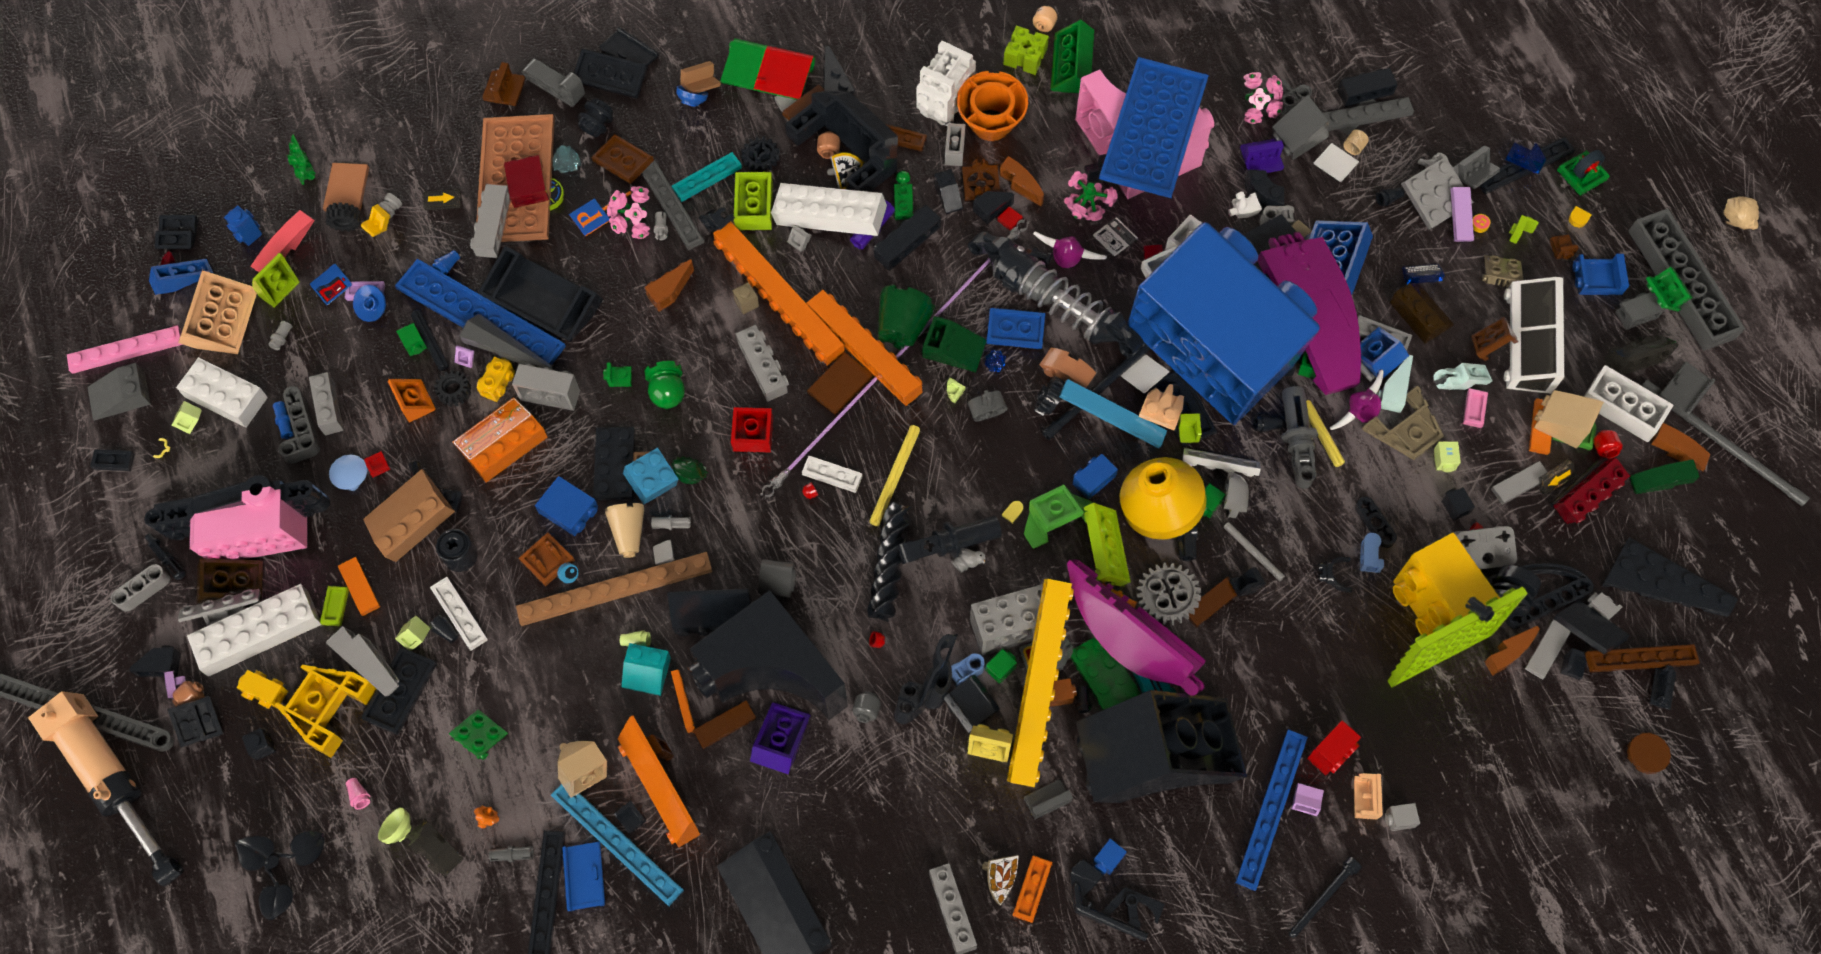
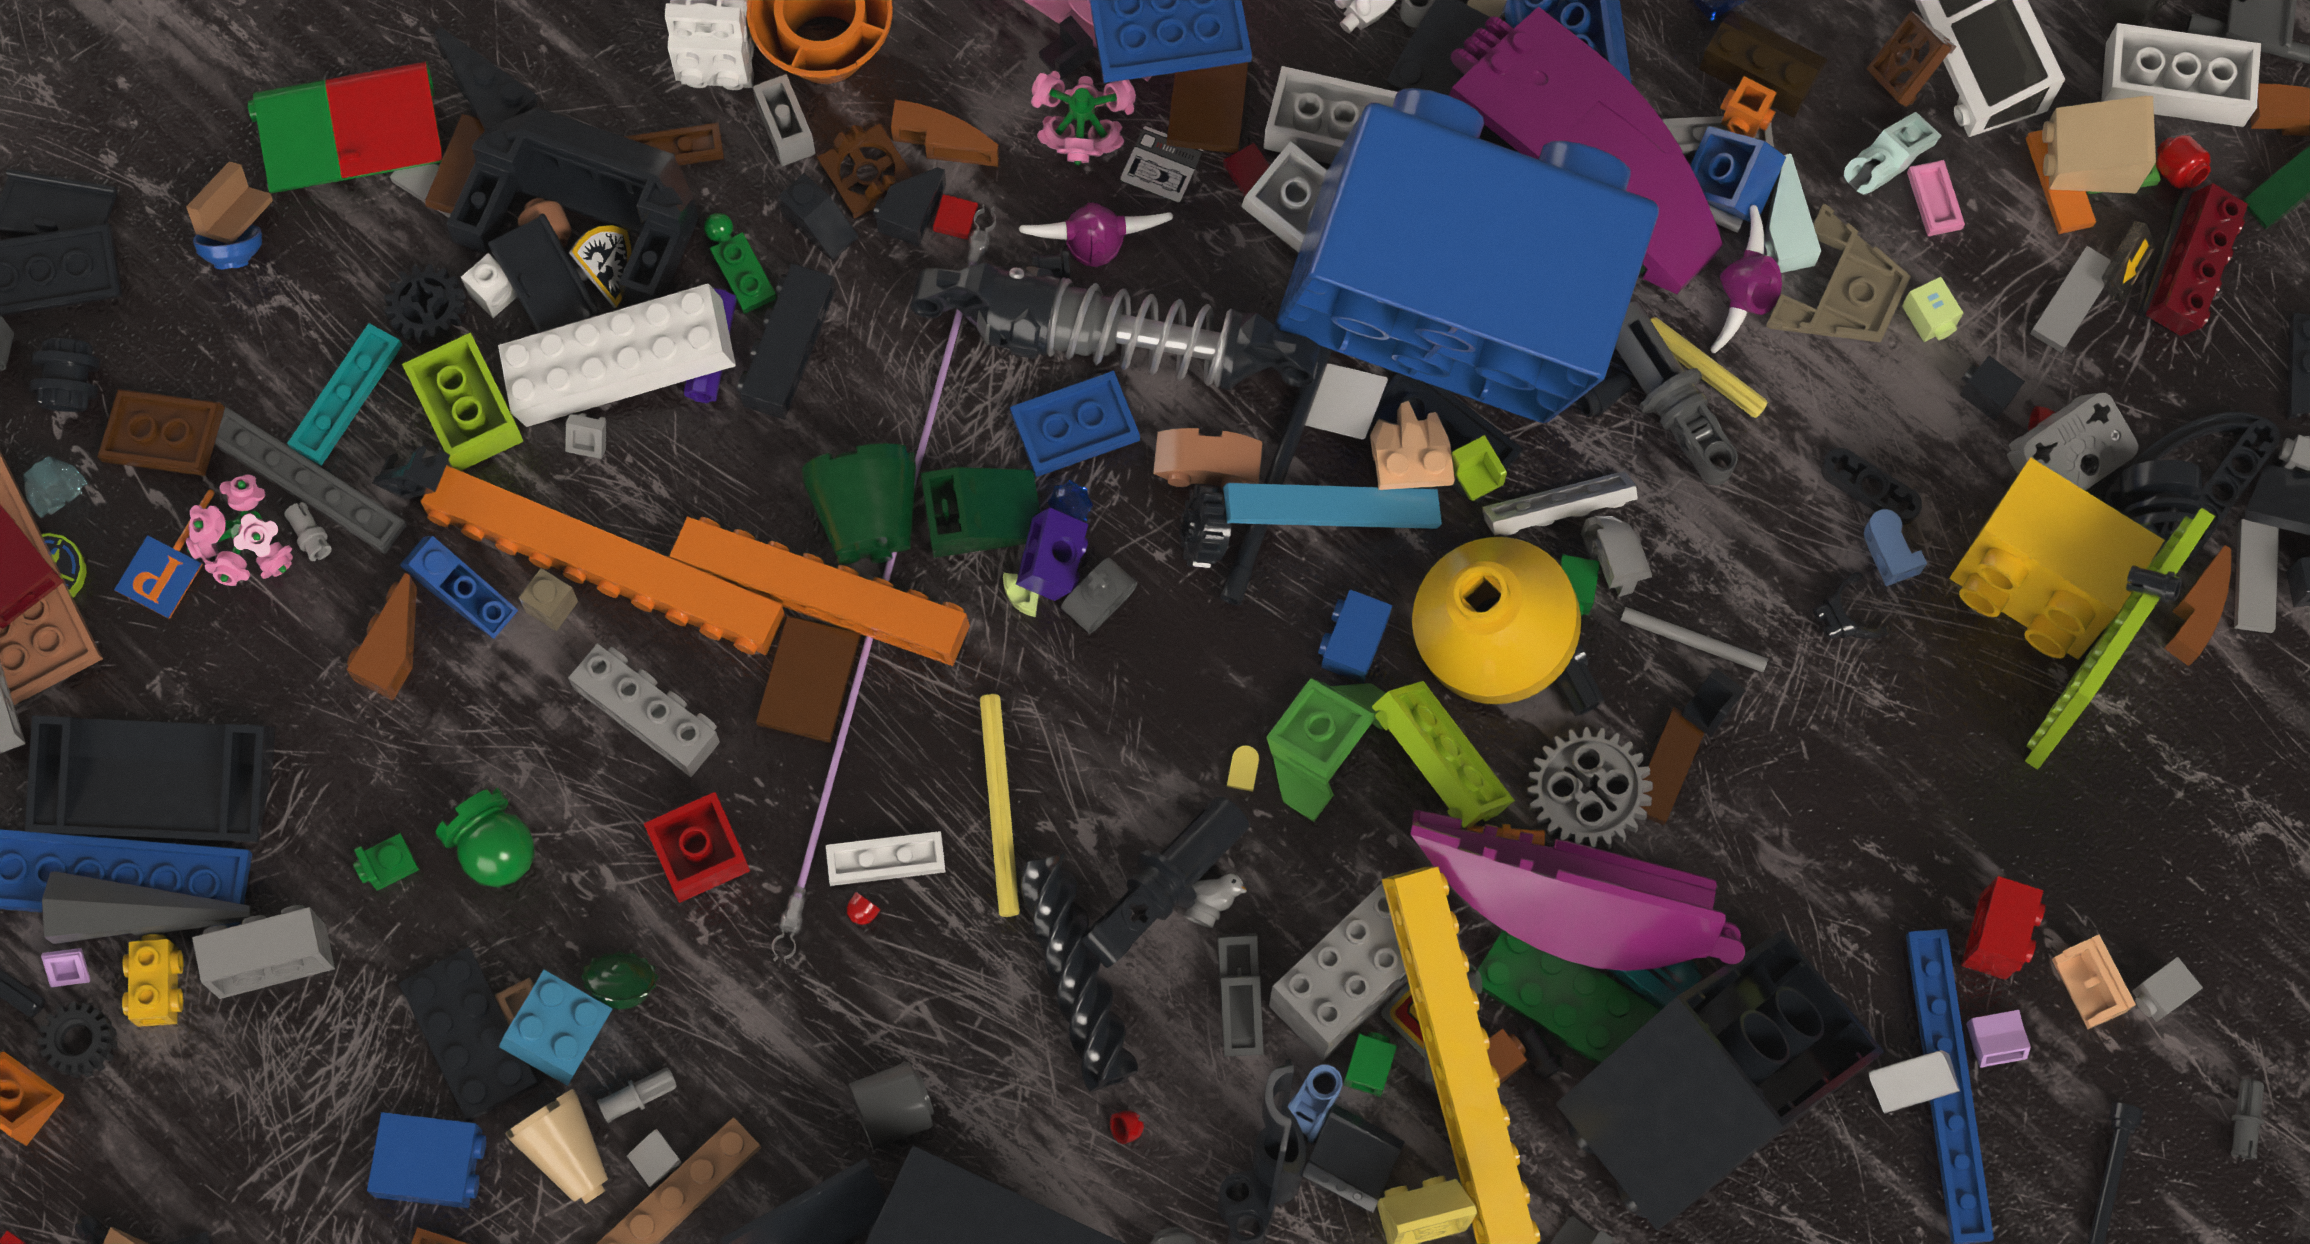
camera: 30 degrees left, 5 degrees up
orange slope [453,397,548,483] -> none
none -> blue slope [400,536,518,639]
none -> white brick [461,253,517,318]
none -> black door [487,213,599,333]
none -> dark purple brick [1016,507,1088,601]
none -> reddish brown tile [1166,62,1249,153]
none -> dark grey slope [1217,933,1263,1057]
none -> orange brick [1720,76,1777,138]
none -> light grey slope [1868,1050,1960,1113]
none -> dark grey axle [2231,1079,2264,1159]

